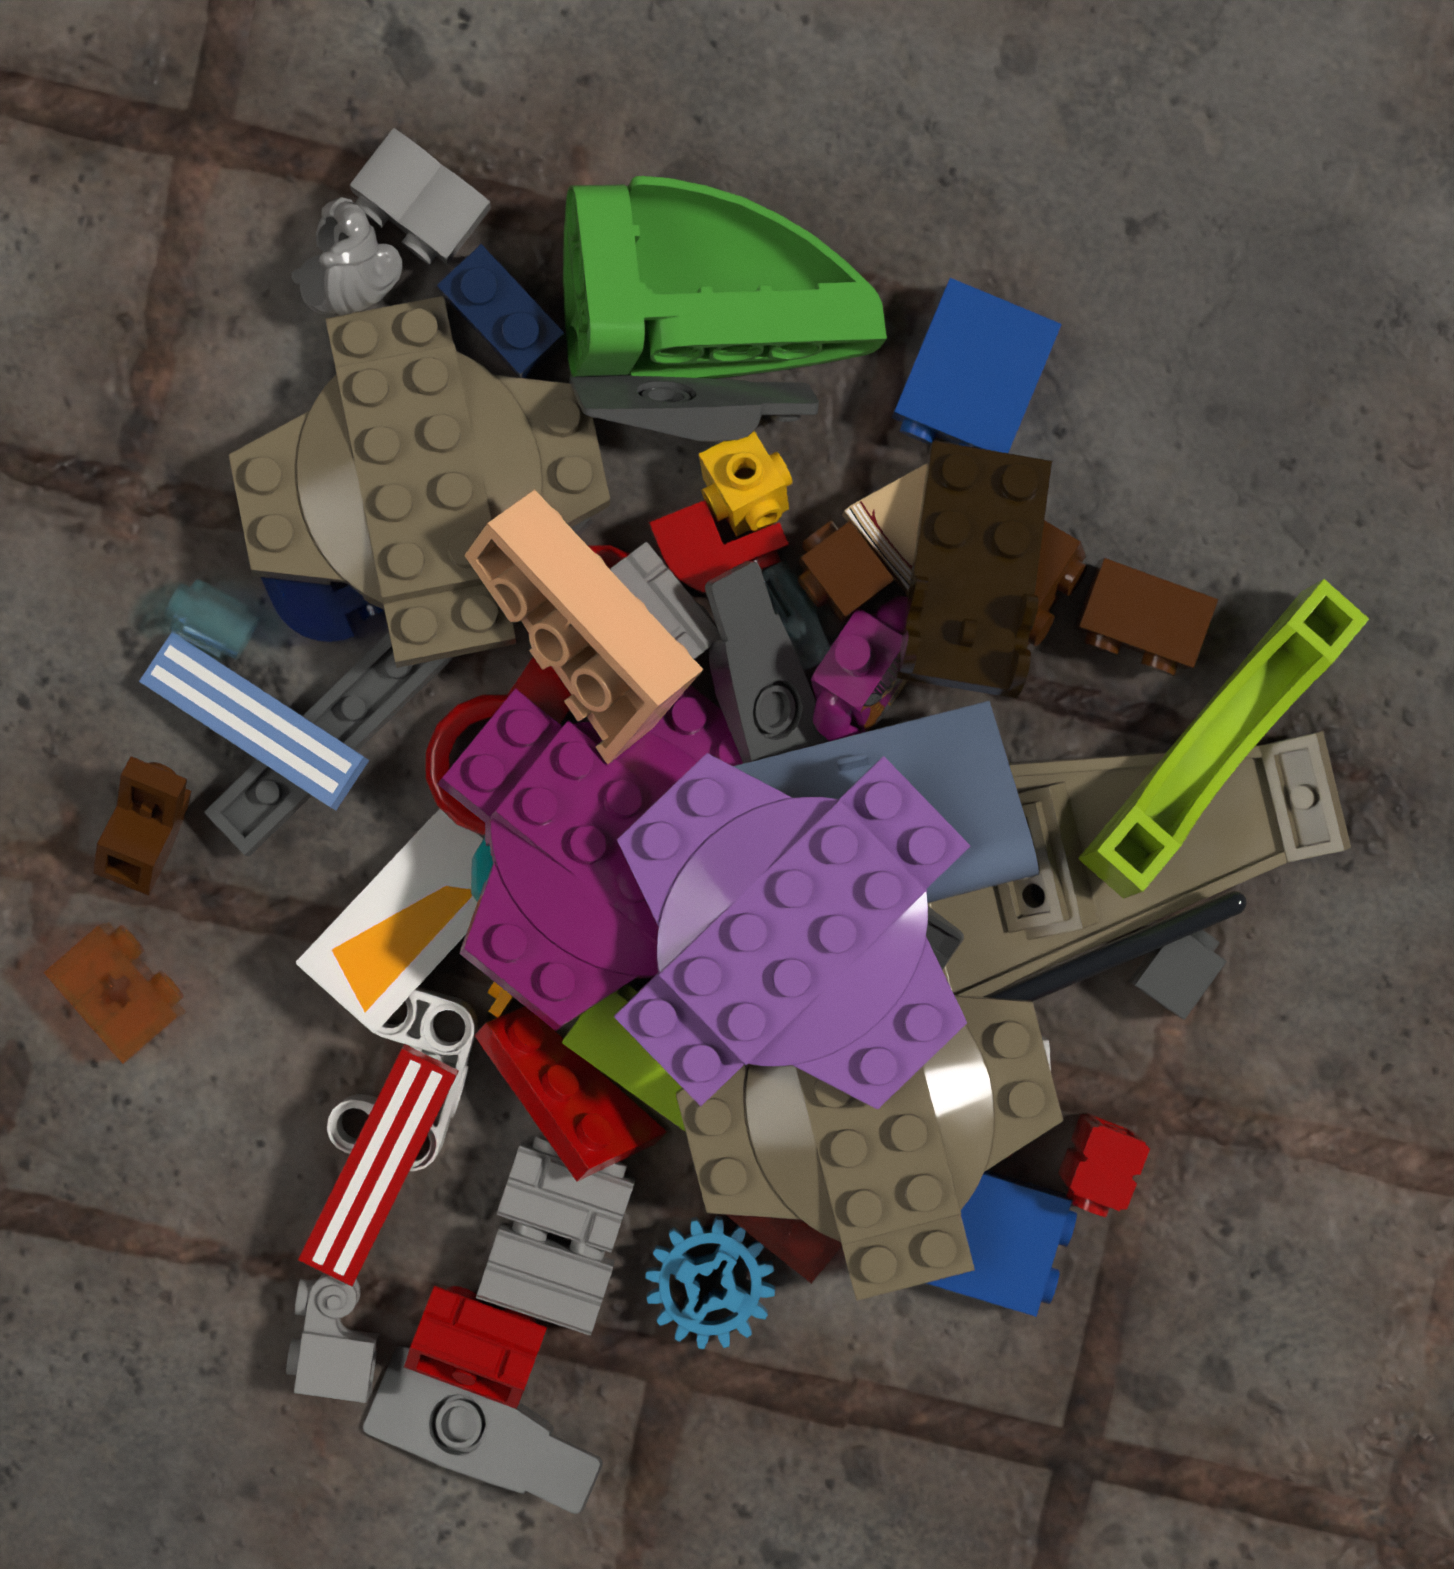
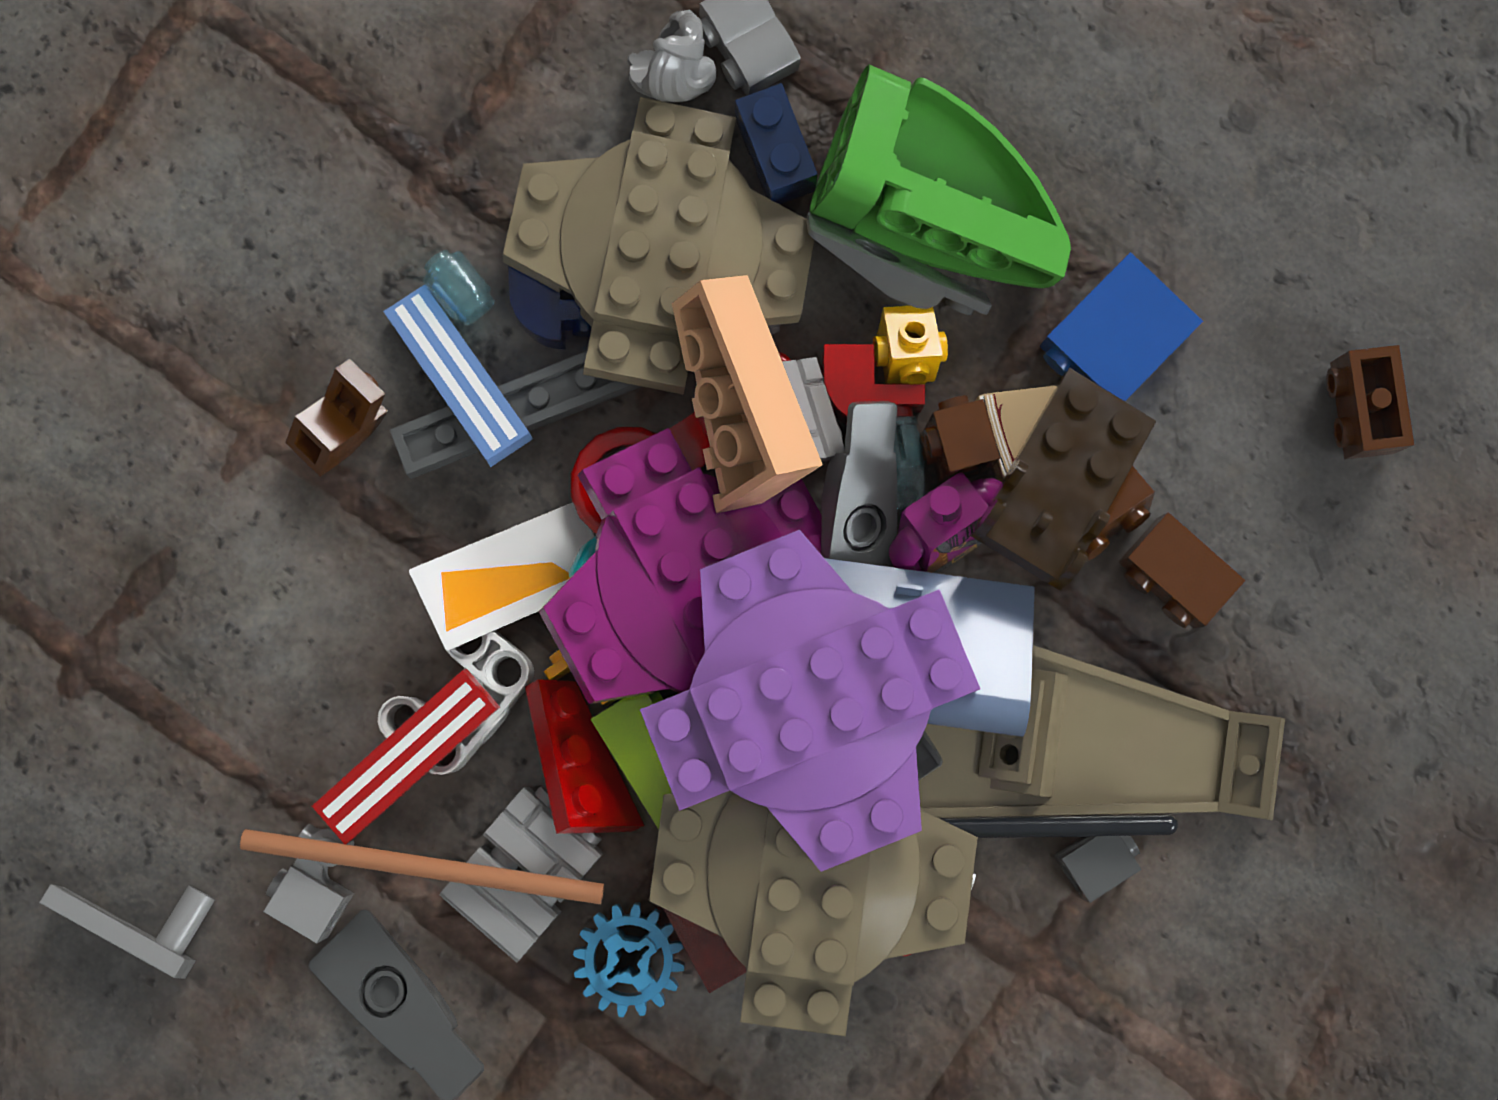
camera: 25 degrees right, 5 degrees down
clear orange brick [43,922,187,1064] -> none
red brick [404,1285,547,1409] -> none
blue brick [926,1170,1077,1317] -> none
red brick [1058,1113,1150,1217] -> none
lime arch [1078,579,1369,899] -> none
none -> light grey piece [39,884,215,979]
none -> nougat piece [240,829,604,905]
none -> reddish brown brick [1326,345,1414,460]

